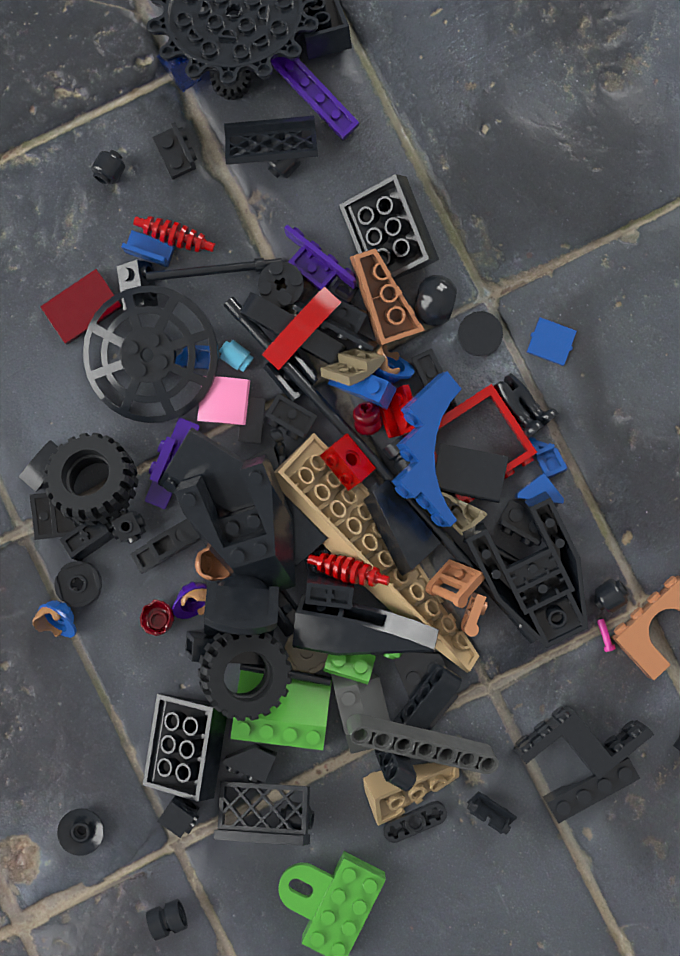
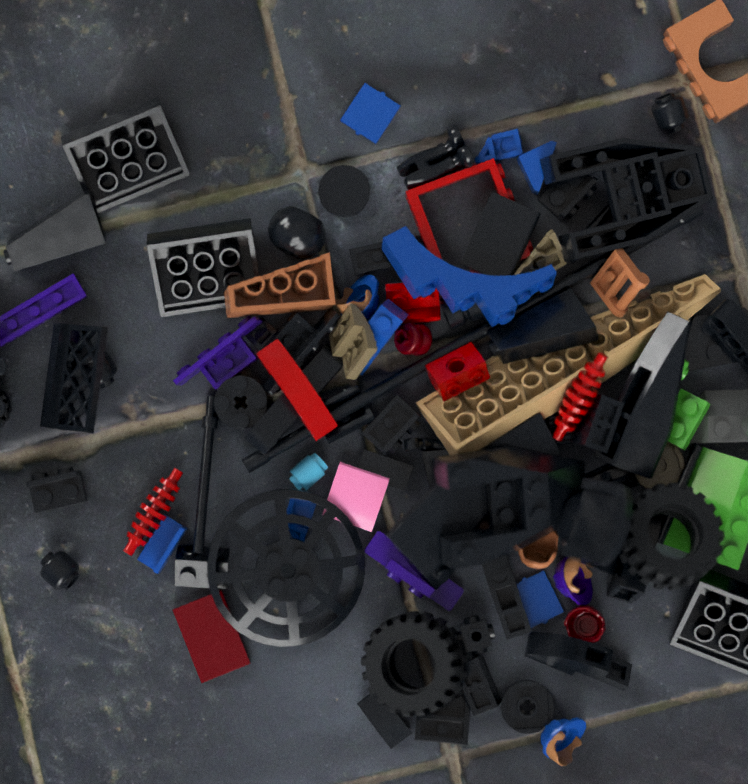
camera: 80 degrees left, 0 degrees up
nougat plate [460,592,488,637] -> none
dark pink piece [597,619,616,652] -> none
none -> black slope [4,189,106,271]
none -> black slope [61,97,190,213]
none -> blue piece [516,570,564,628]
none -> black slope [524,632,632,691]

